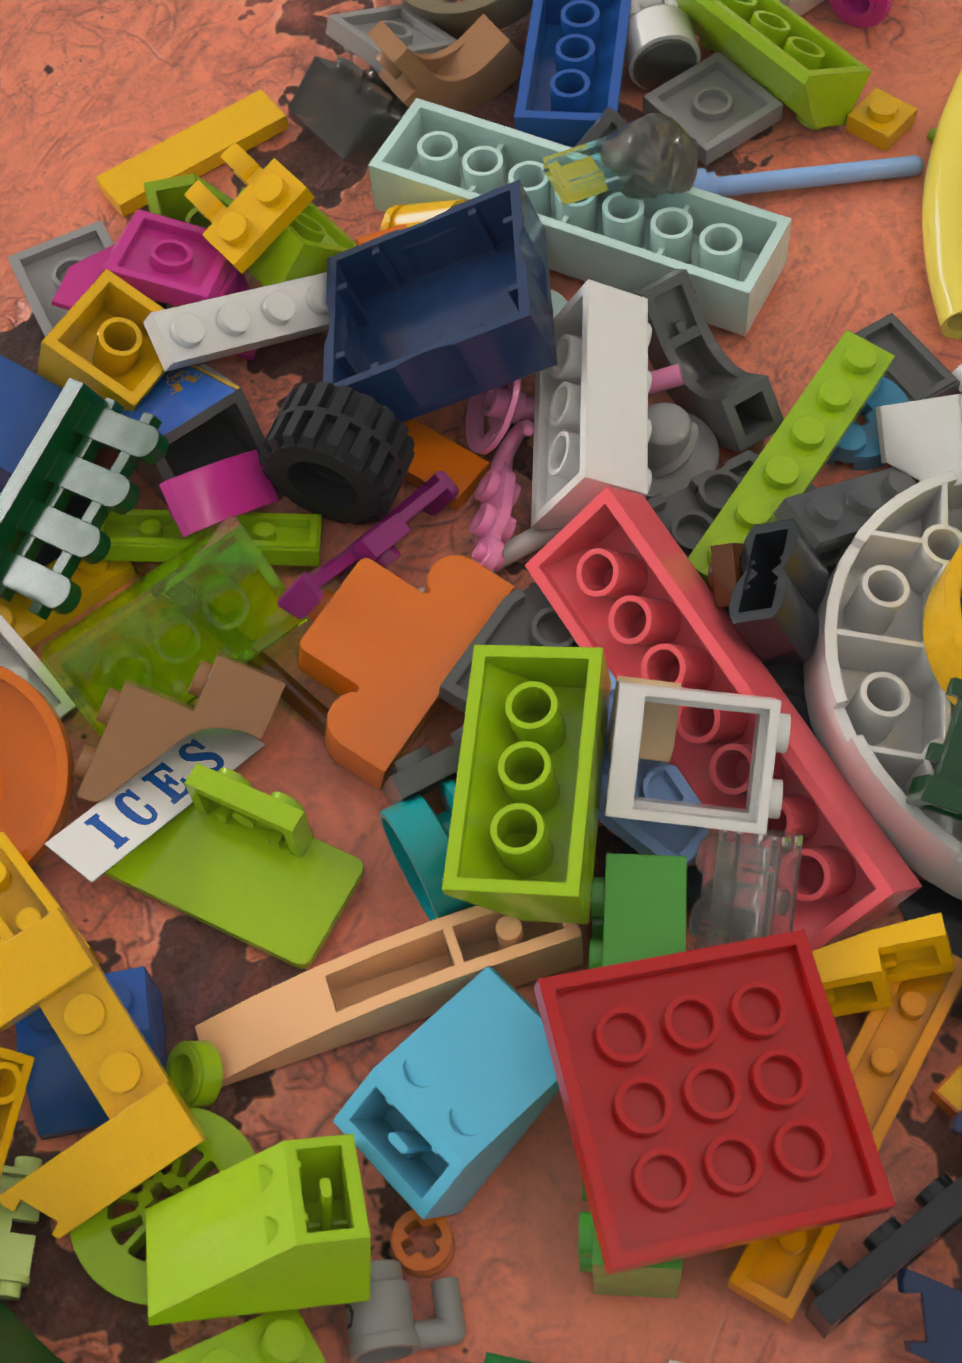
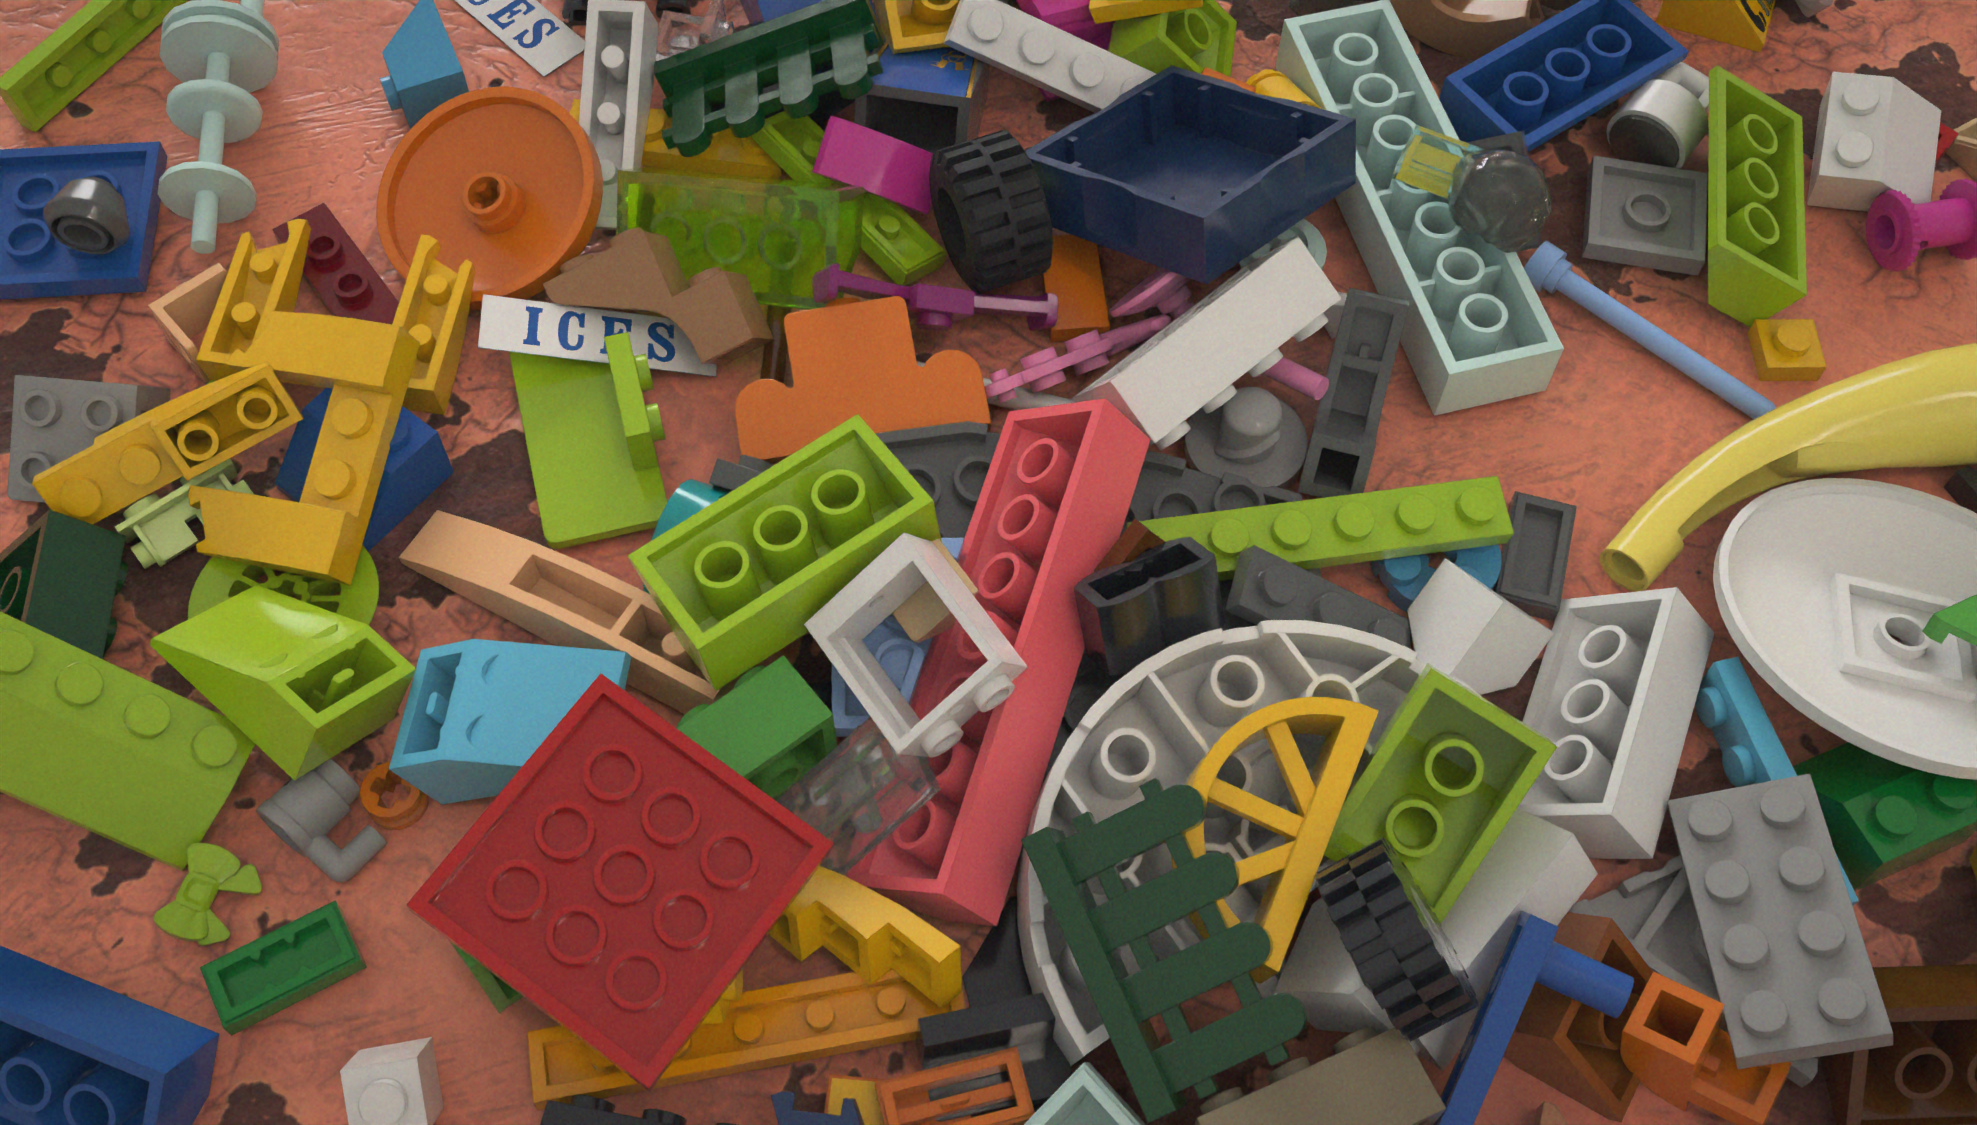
camera: 40 degrees right, 0 degrees up
lime tile [165,1040,223,1108] -> none

